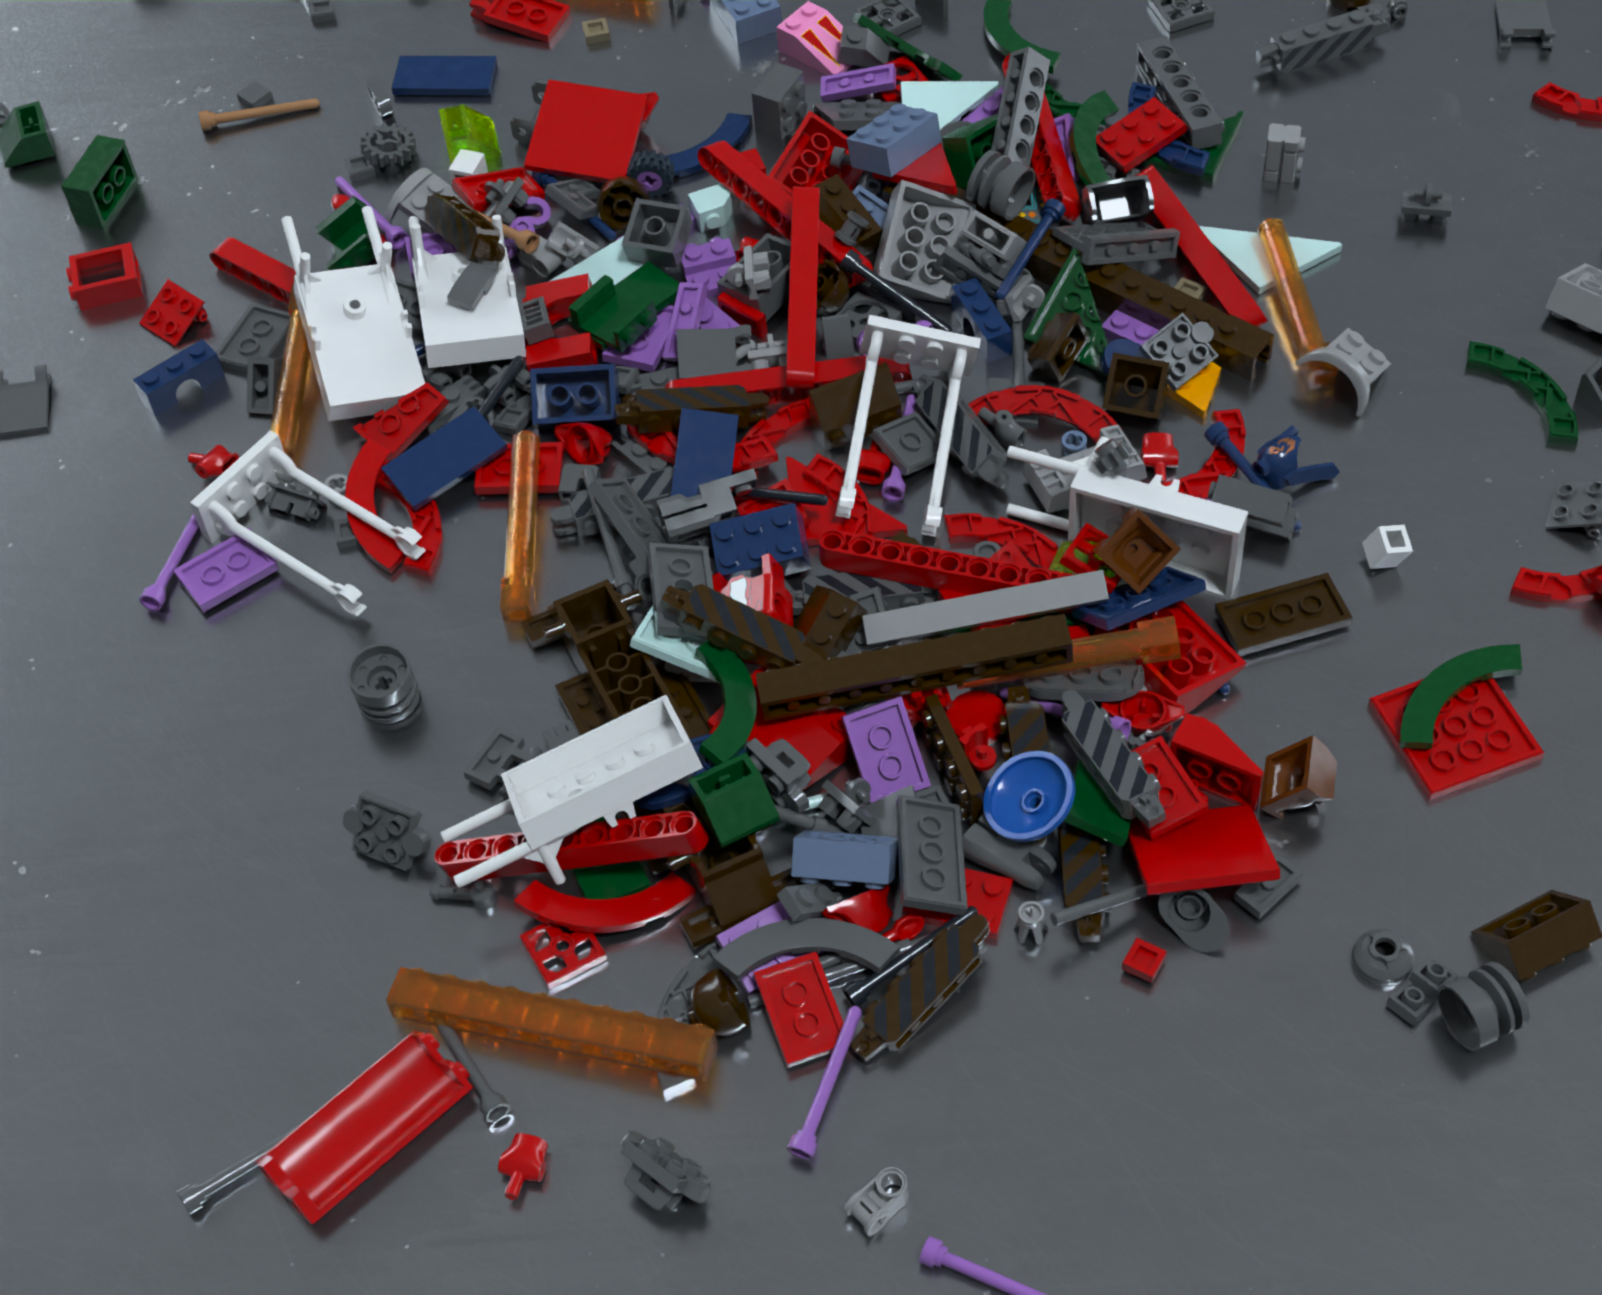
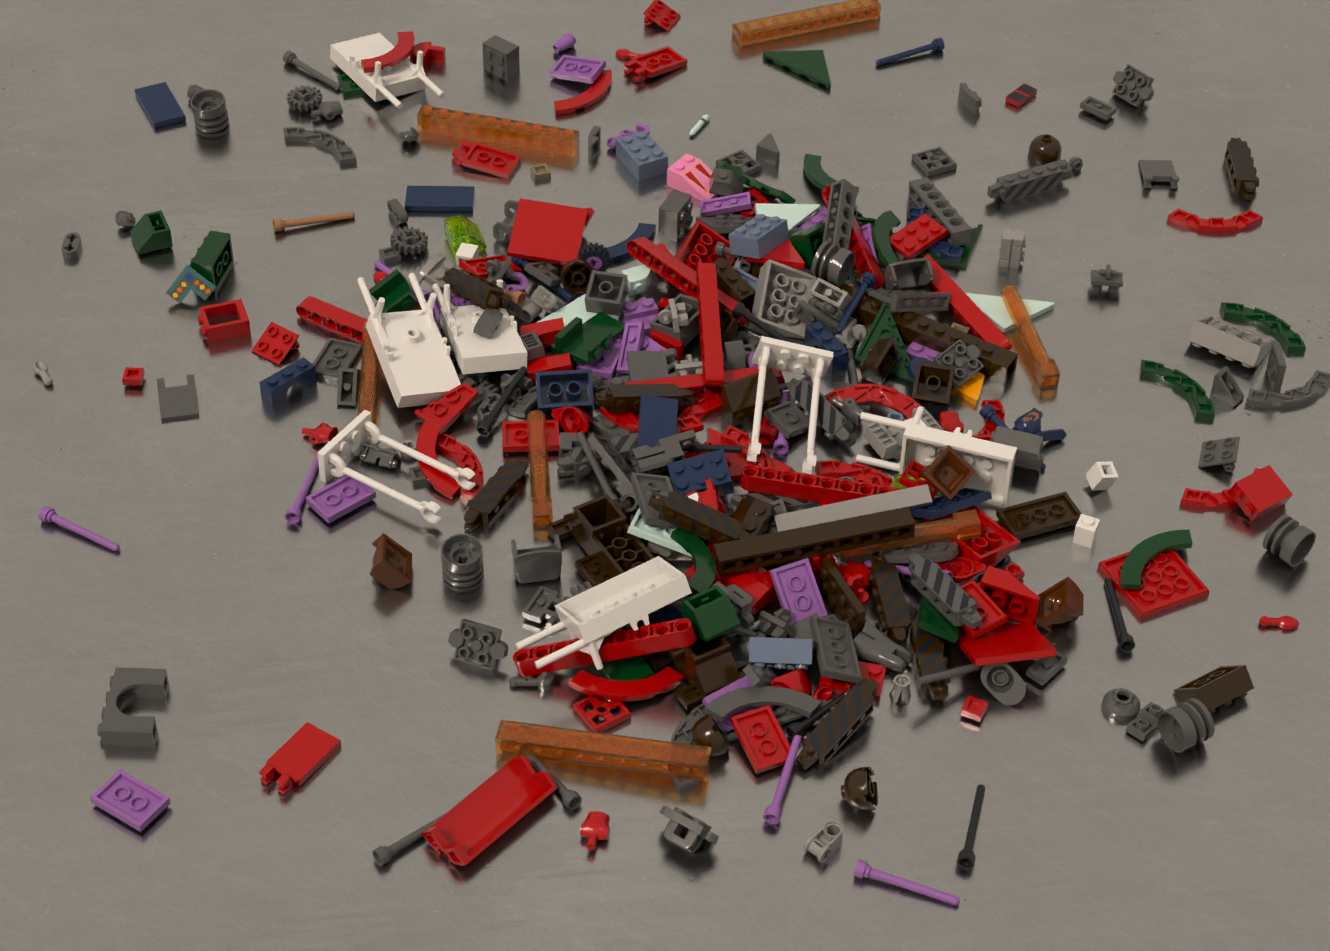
camera: 10 degrees left, 10 degrees down
dark grey tile [236,81,273,108] -> none
dark blue tile [381,406,508,511] -> none
dark grey bush [834,211,869,247] -> none
blue dish [983,751,1075,842] -> none
dark grey gear [1093,438,1132,476] -> none
light grey piece [1295,328,1391,418] -> none
none -> dark grey tile [166,264,216,303]
none -> red tile [259,722,341,794]
none -> reddish brown brick [370,533,412,589]
none -> dark brown hinge [464,457,529,532]
none -> dark grey piece [511,535,562,584]
none -> dark brown cylinder [841,767,878,811]
none -> black piece [957,784,985,869]
none -> red plate [1004,563,1025,579]
none -> white brick [1072,514,1100,548]
none -> black piece [1104,578,1135,652]

